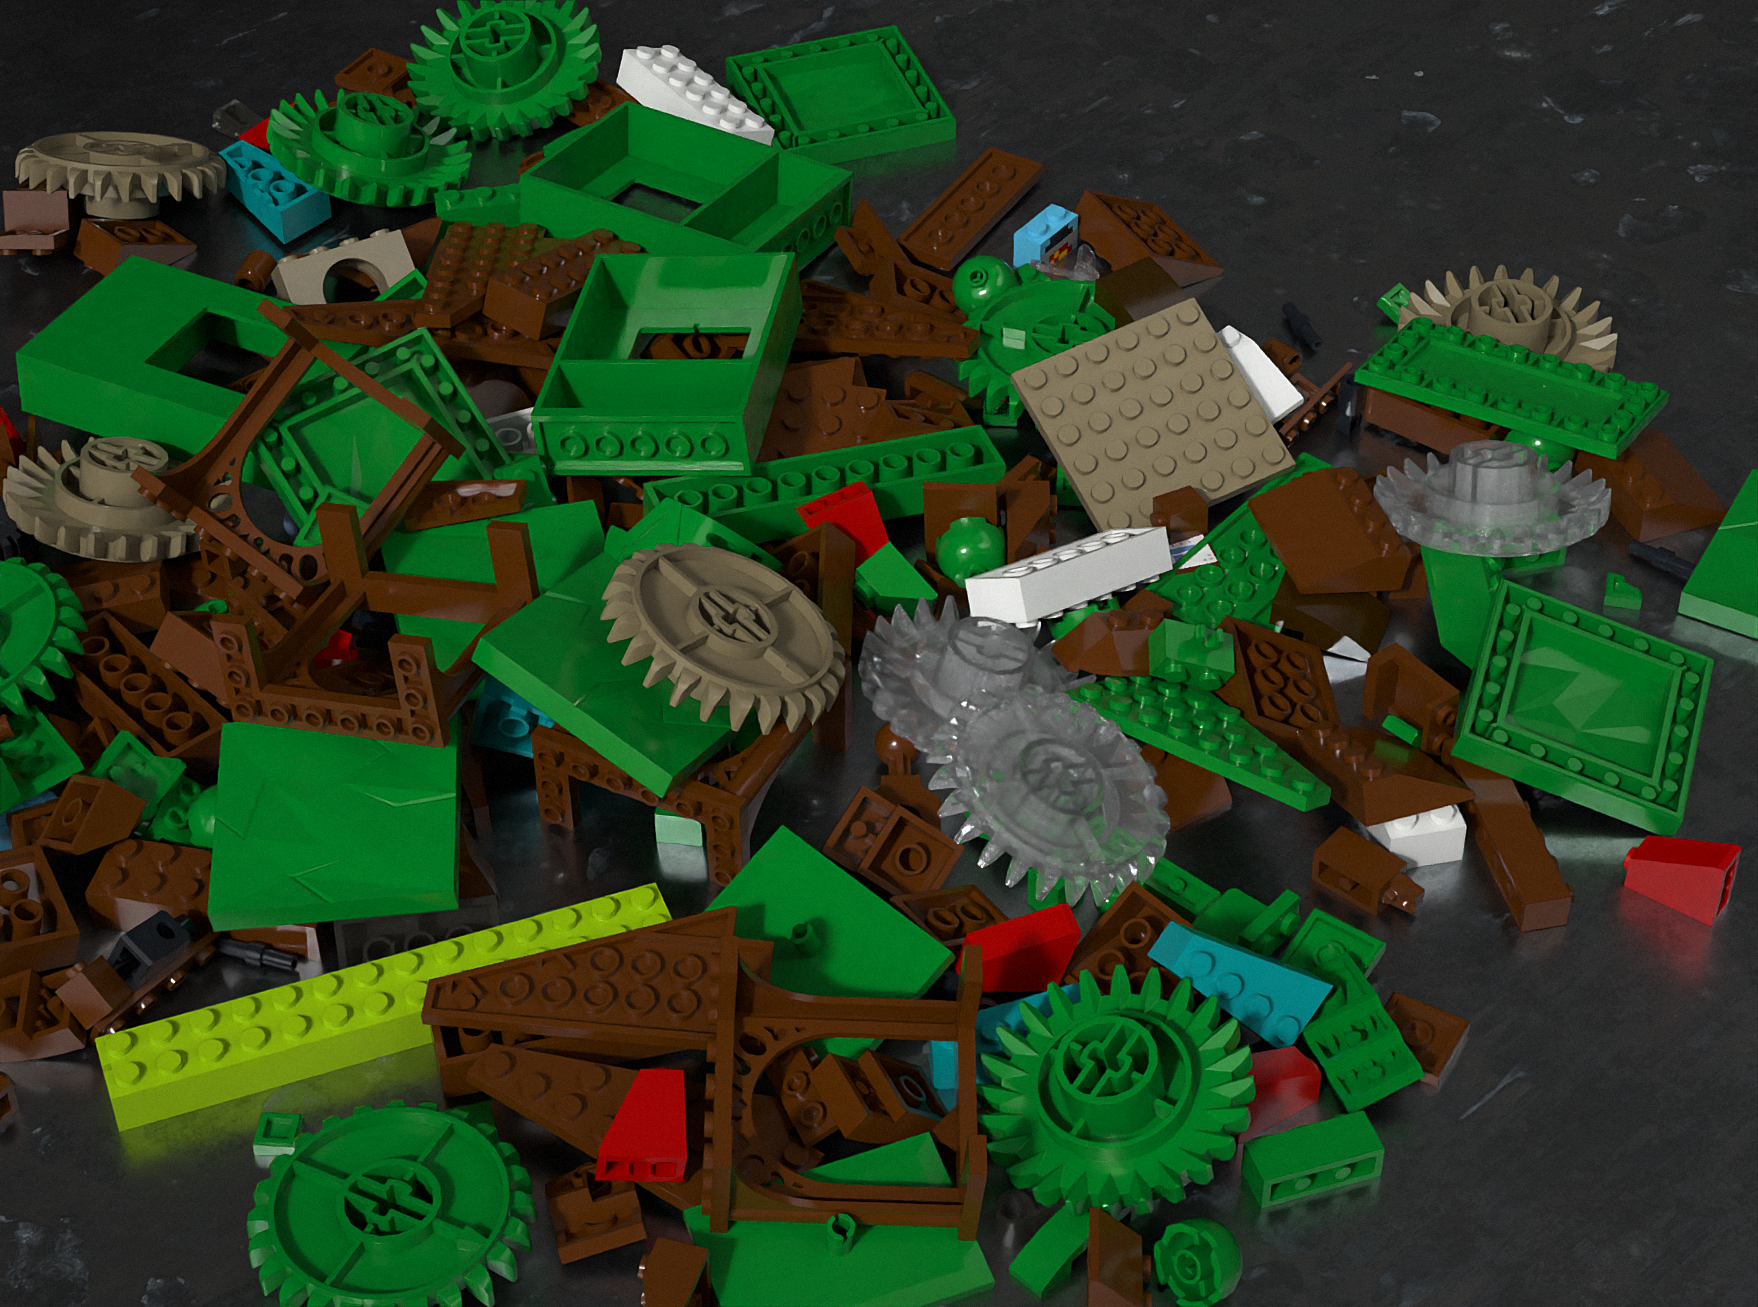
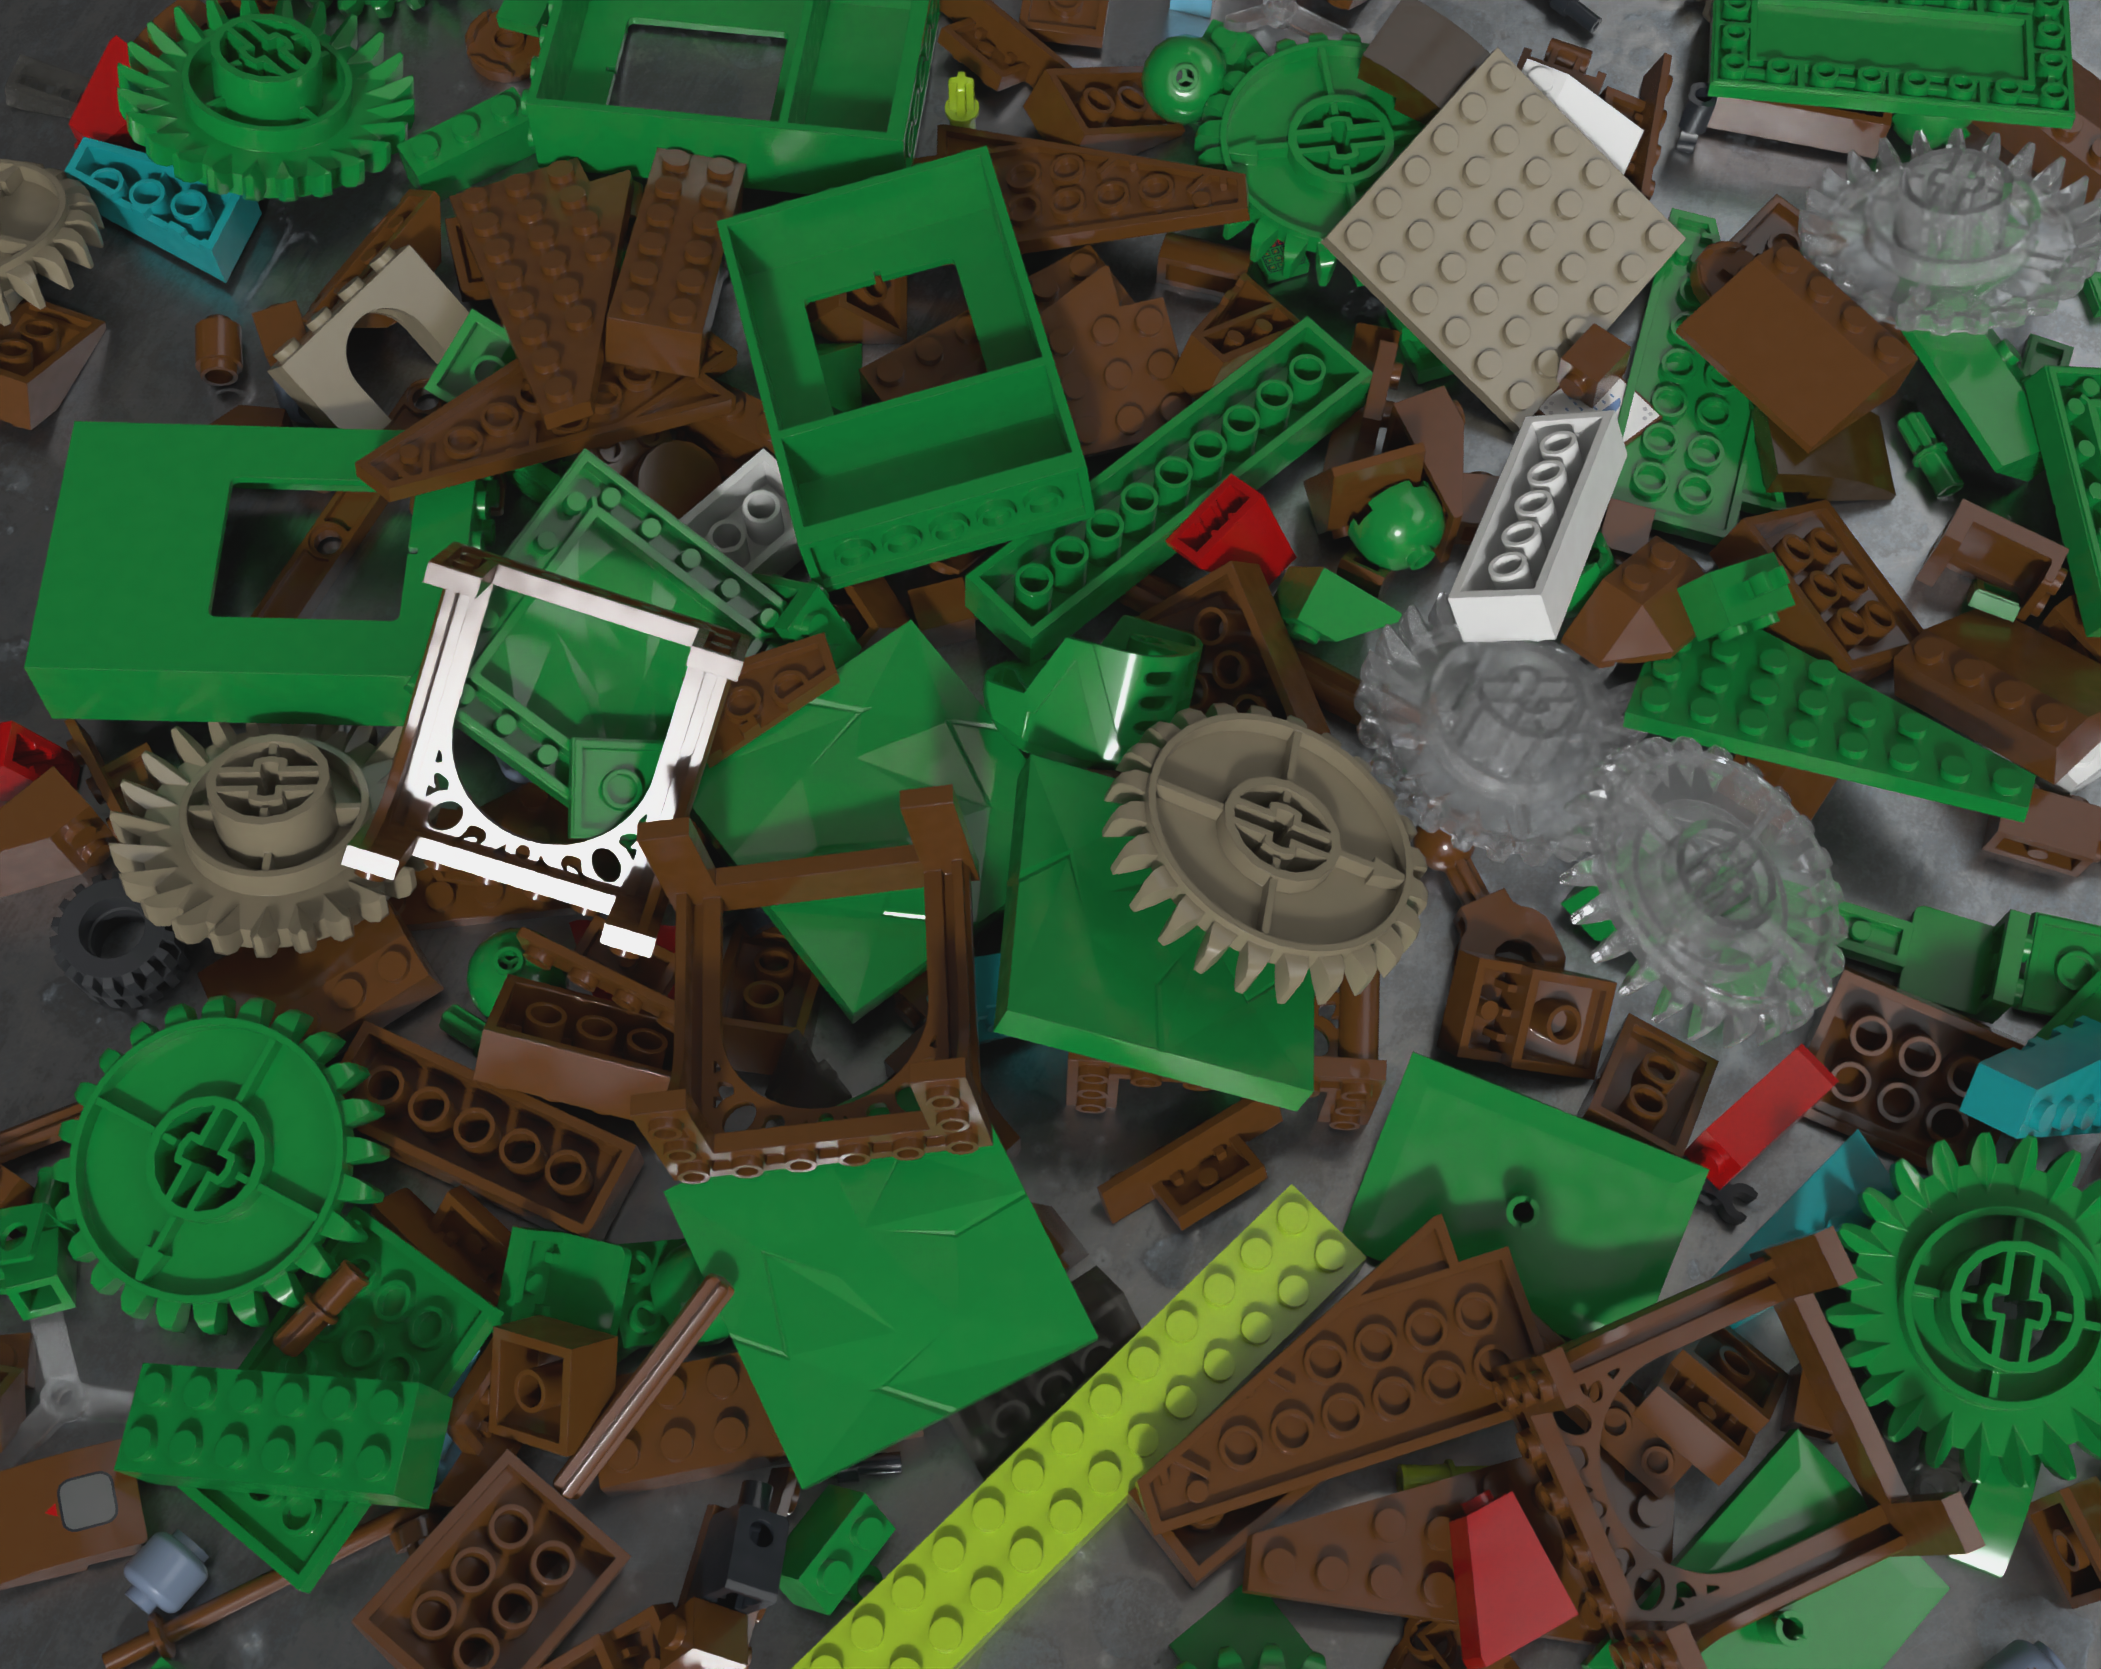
camera: 25 degrees left, 25 degrees up
none -> reddish brown axle [553,1273,734,1500]
none -> green brick [779,1484,896,1616]
none -> lime axle [945,71,980,129]
none -> reddish brown bracket [1097,1097,1283,1230]
none -> green axle [1897,412,1965,499]

